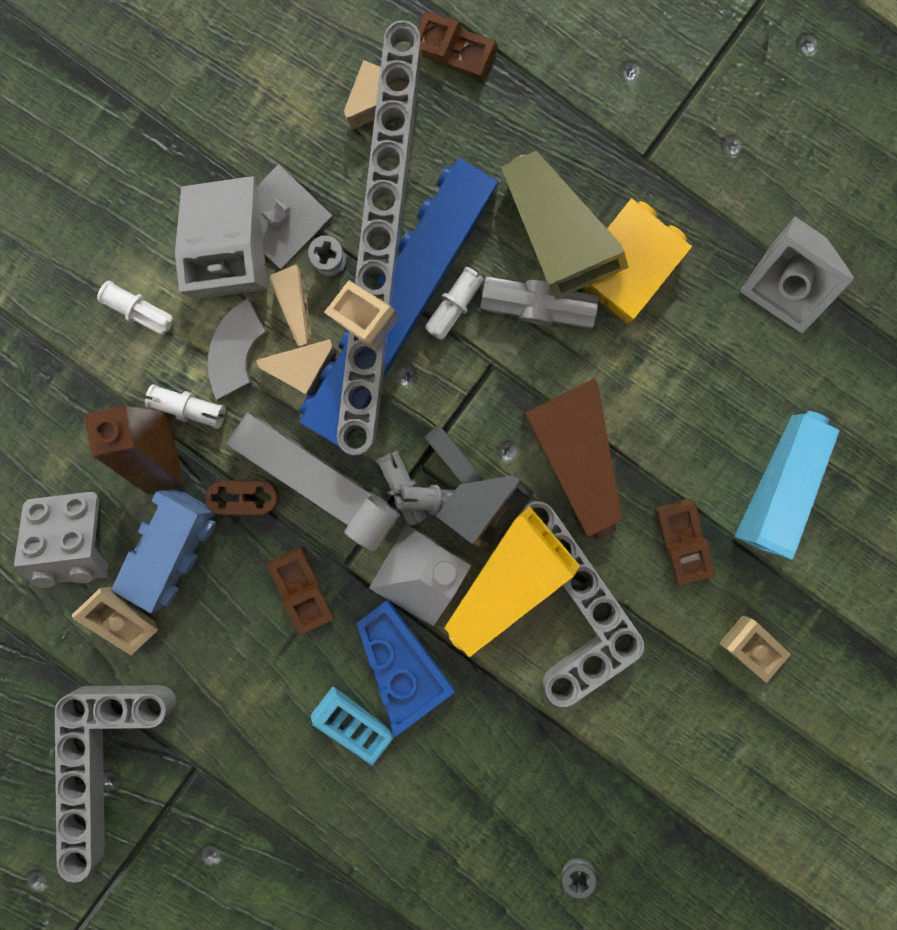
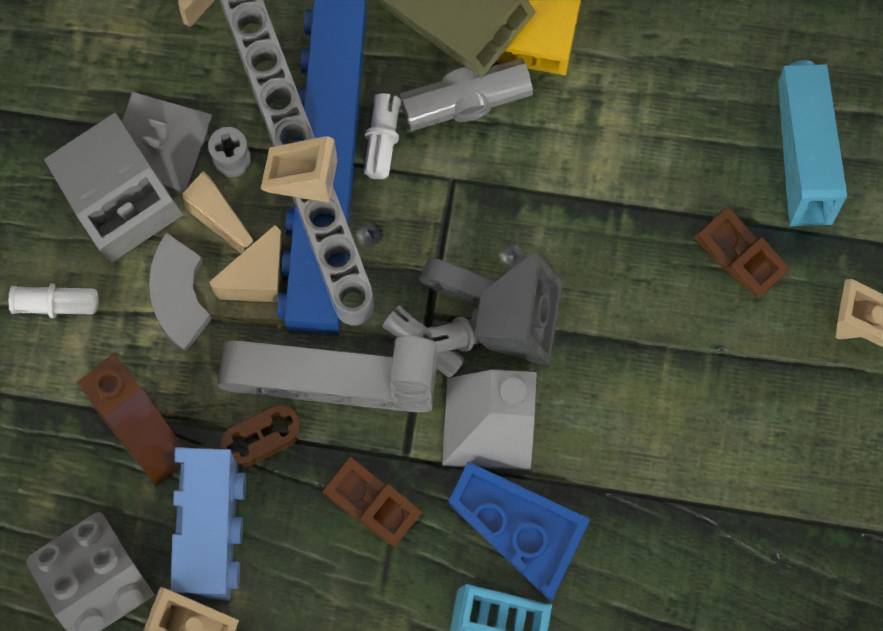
camera: 20 degrees left, 15 degrees down
white pin [145,384,226,429] -> none
yellow slope [445,506,580,657] -> none
light grey beam [519,500,644,707] -> none
reddish brown slope [523,378,623,539] -> none

